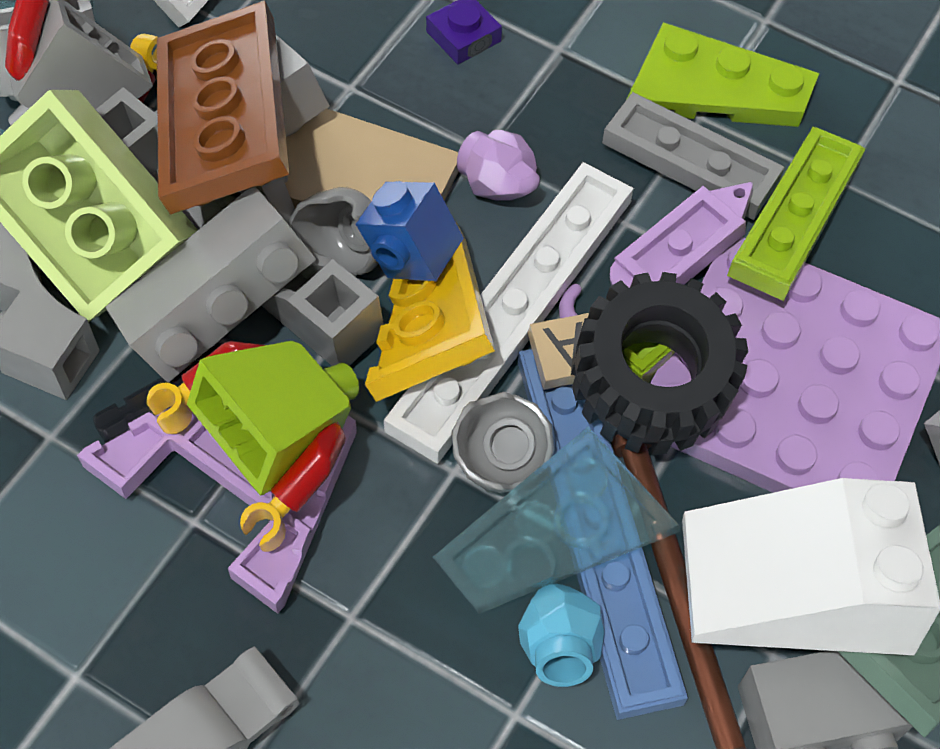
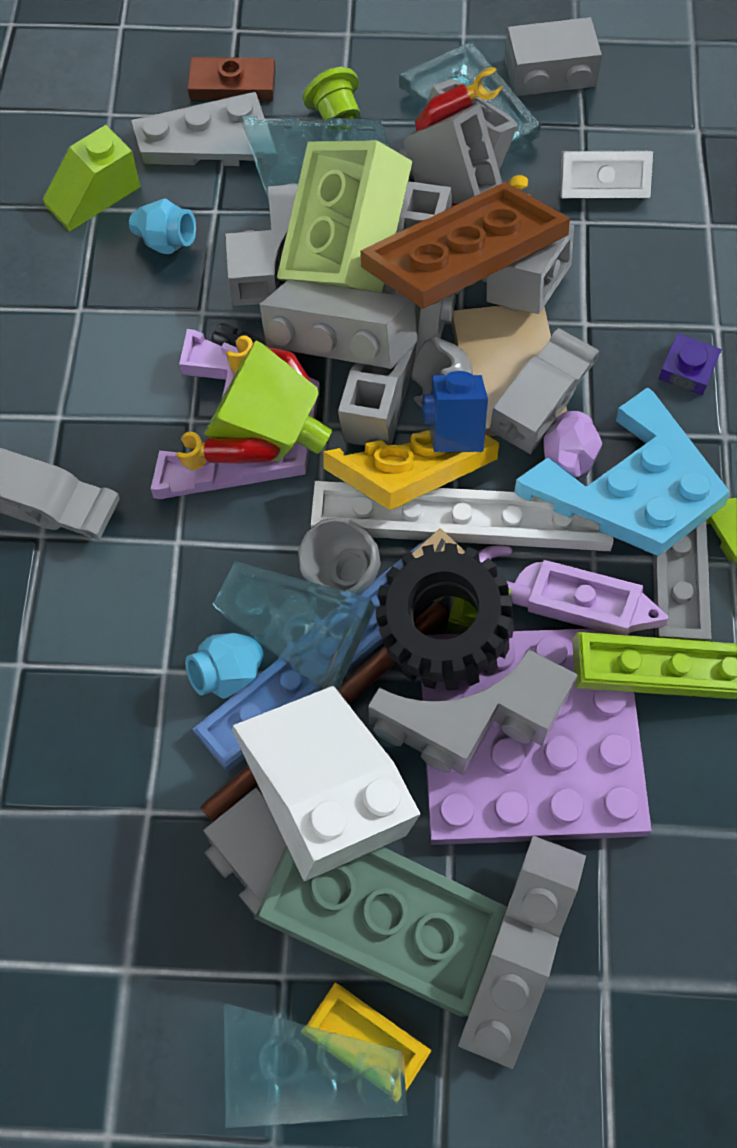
camera: 65 degrees right, 5 degrees up
none -> light grey arch [368,649,578,775]
none -> light grey piece [490,328,599,454]
none -> medium azure wing [514,387,730,556]

